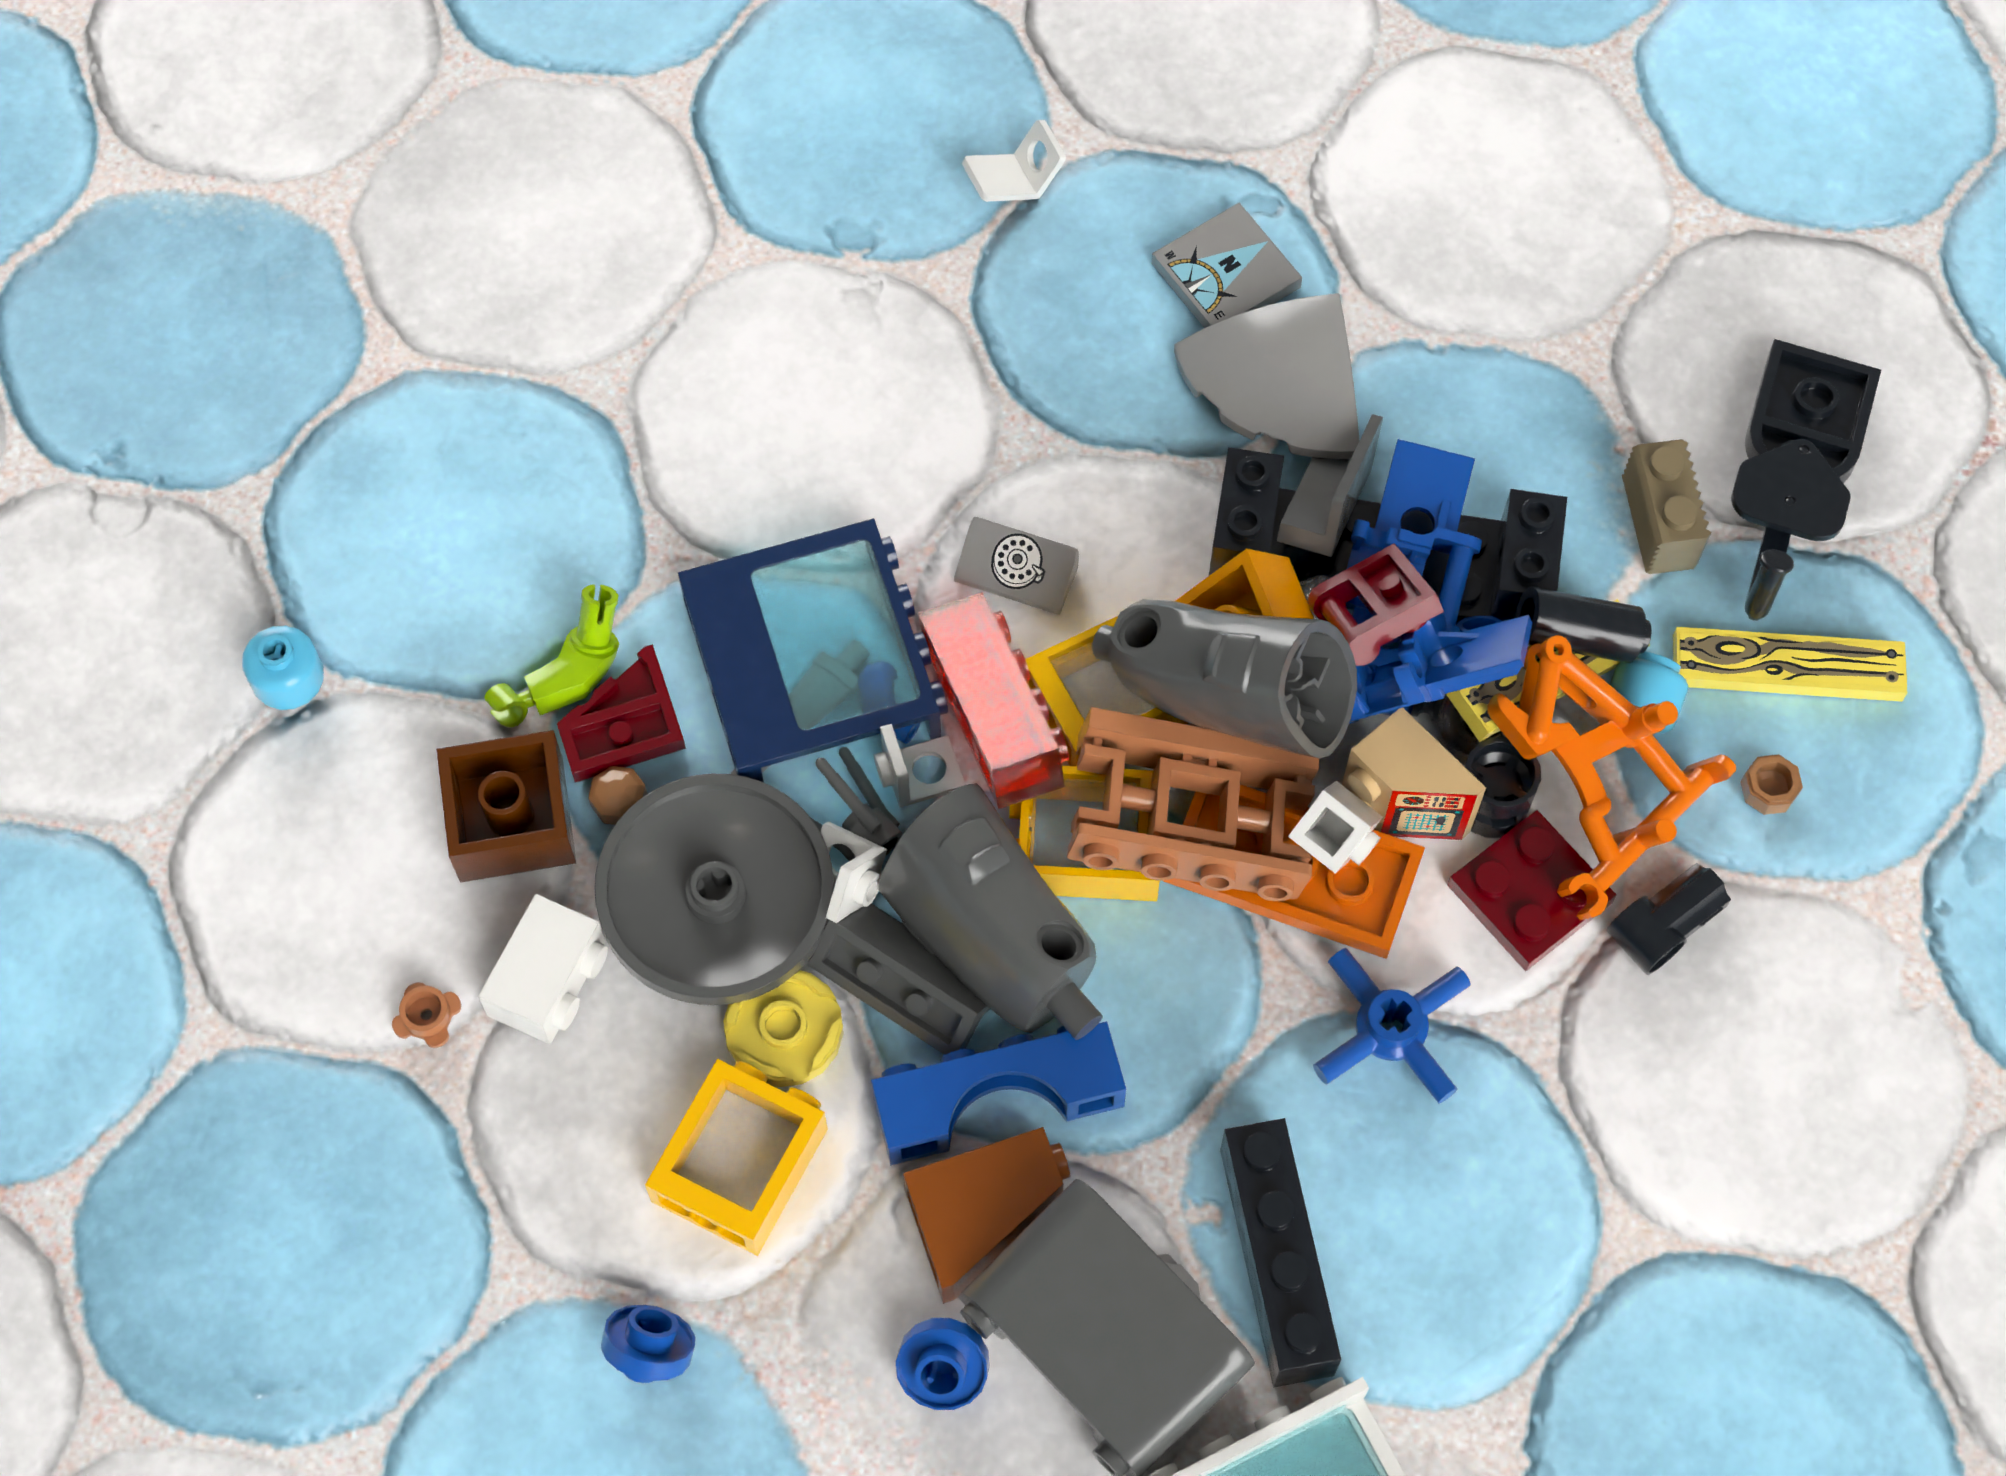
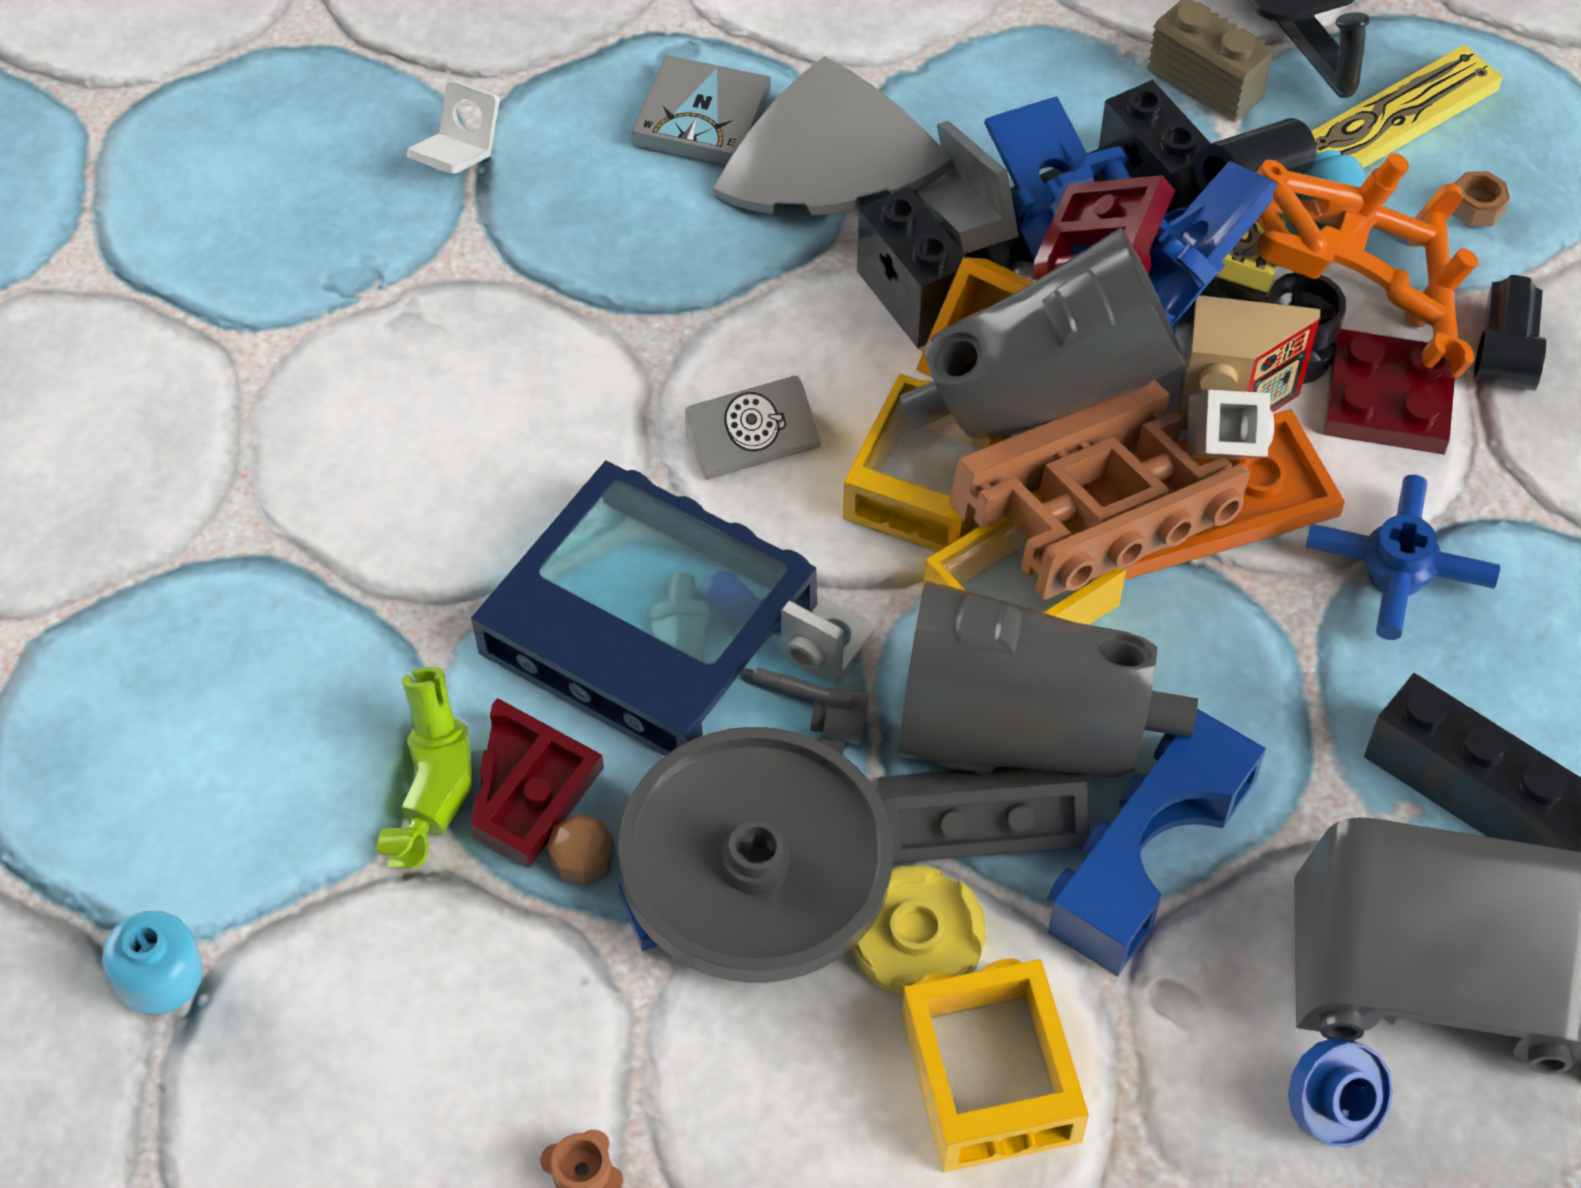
camera: 40 degrees left, 10 degrees down
reddish brown brick [436,730,577,883] -> none
white brick [478,894,608,1044] -> none
white bracket [820,822,887,923] -> none
dark orange slope [903,1127,1071,1304] -> none
clear red brick [918,592,1069,809] -> none

